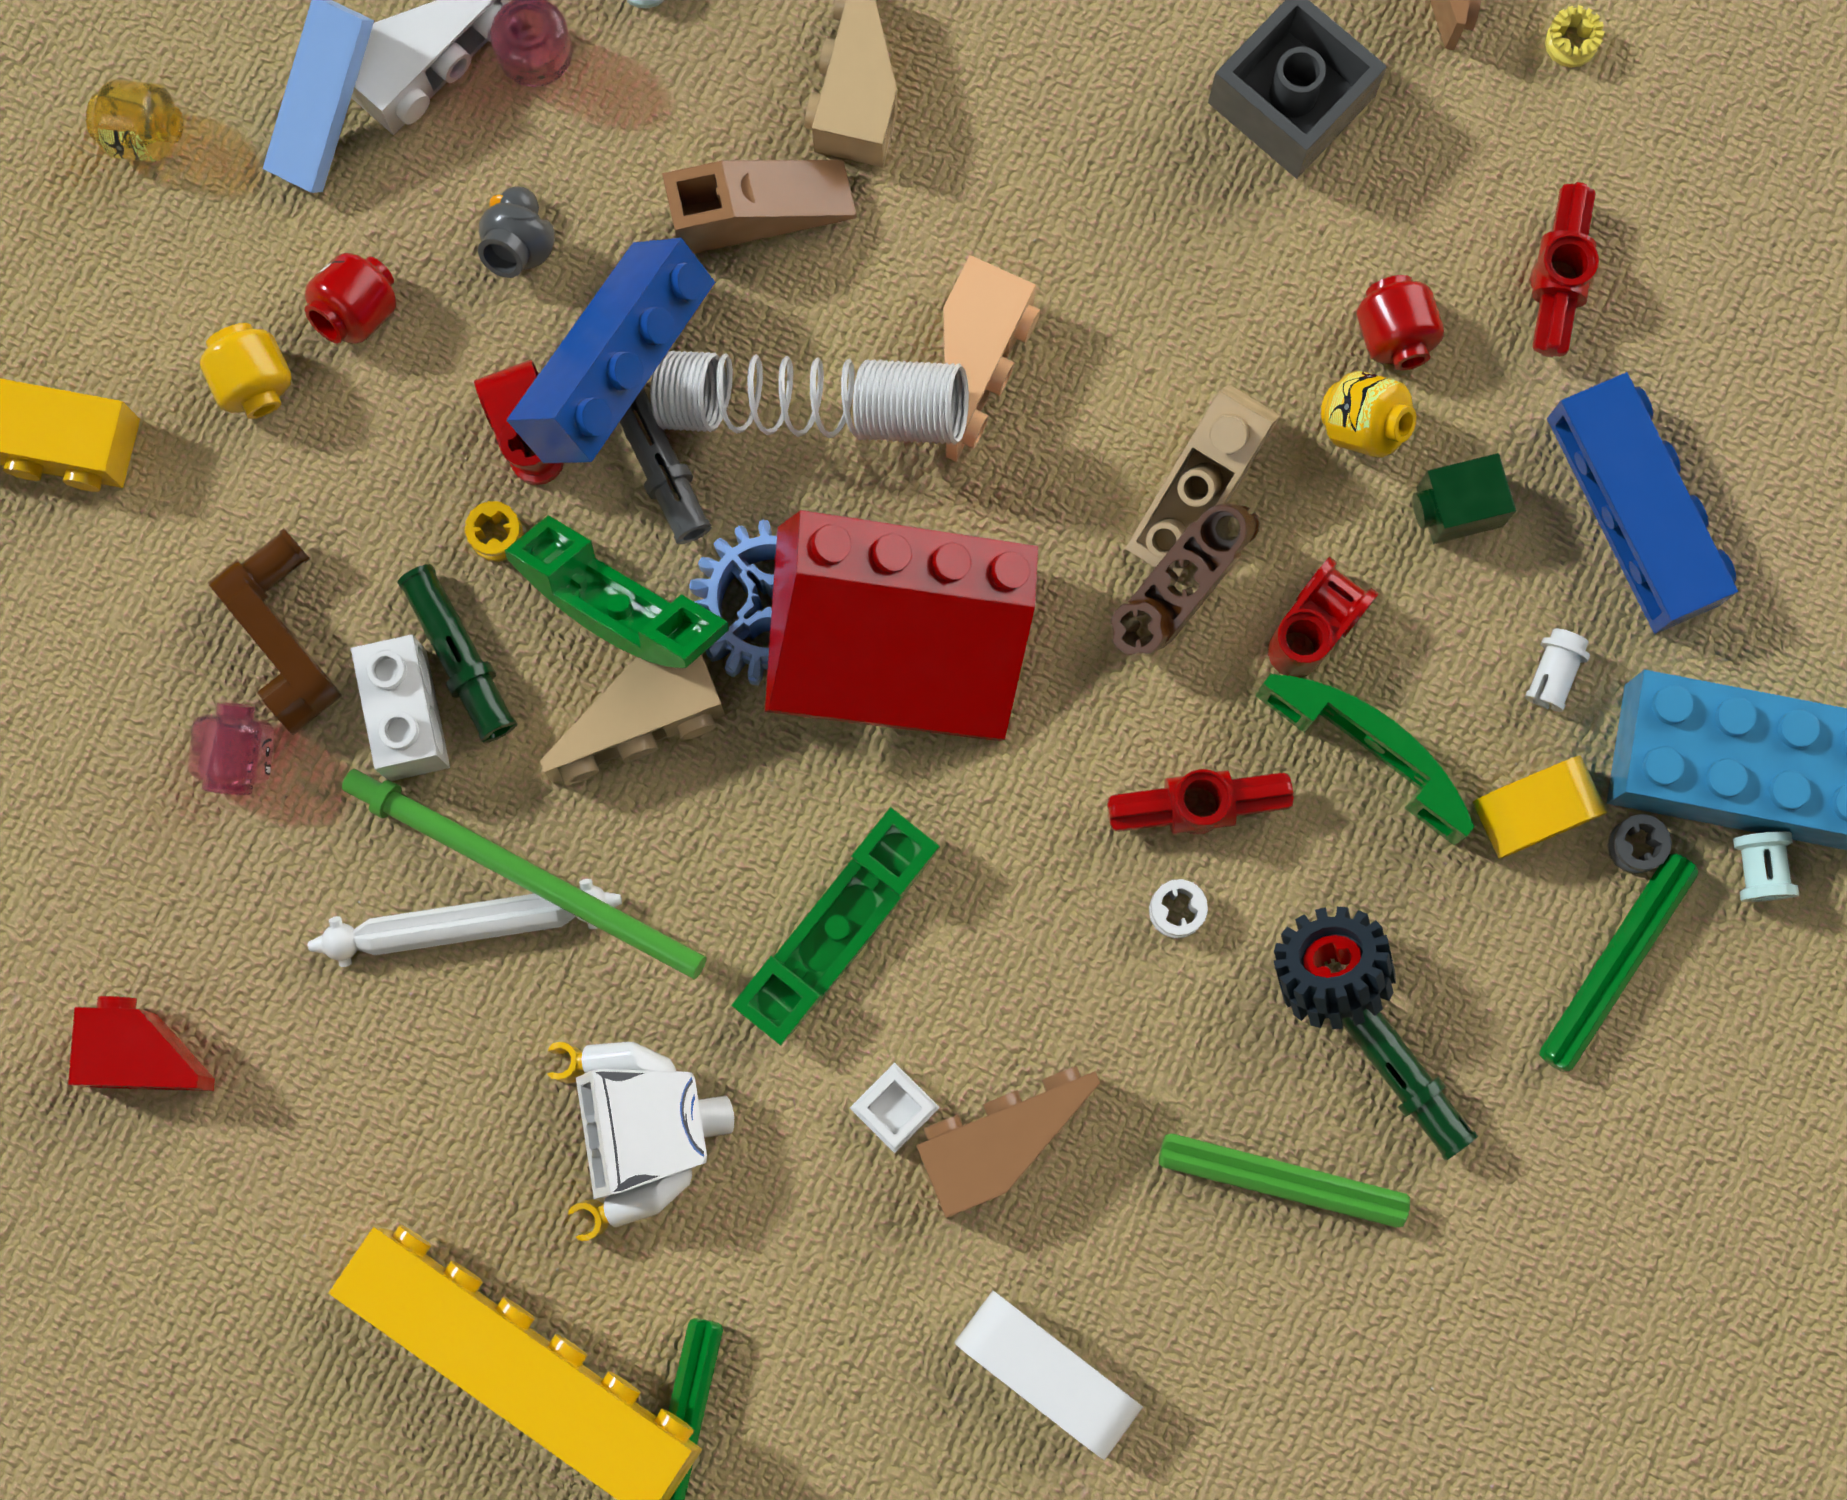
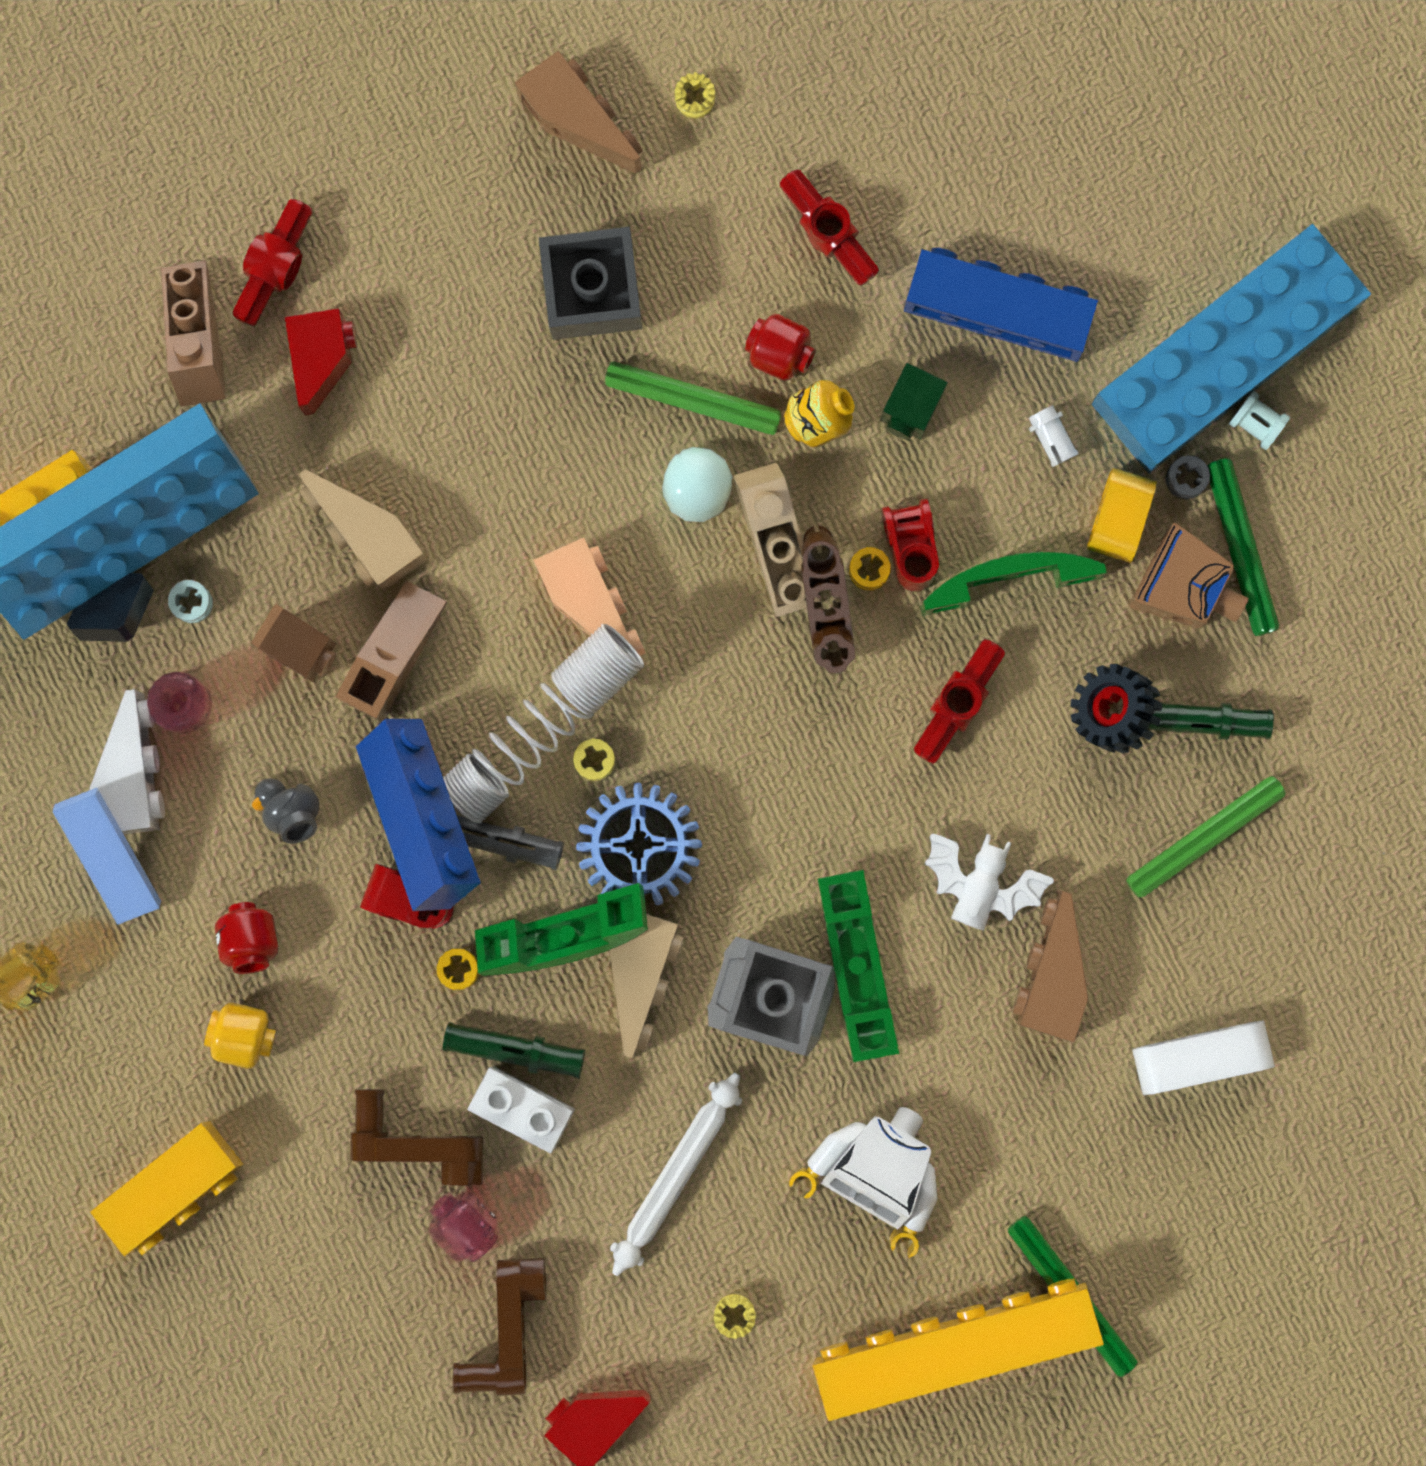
camera: 45 degrees left, 5 degrees up
bright green bar [342,769,707,980] -> none
red slope [765,510,1038,741] -> none
white tile [850,1062,940,1153] -> none
white bush [1149,879,1208,939] -> none
none -> medium nougat slope [251,603,336,682]
none -> reddish brown beam [453,1258,547,1396]
none -> light yellow bush [573,738,615,781]
none -> bright green axle [605,361,781,435]
none -> light aqua hair [662,447,733,522]
none -> light grey slope [708,937,835,1056]
none -> light yellow bush [714,1294,756,1339]
none -> yellow bush [849,547,891,591]
none -> white animal [925,834,1054,931]
none -> medium nougat torso [1128,523,1248,629]

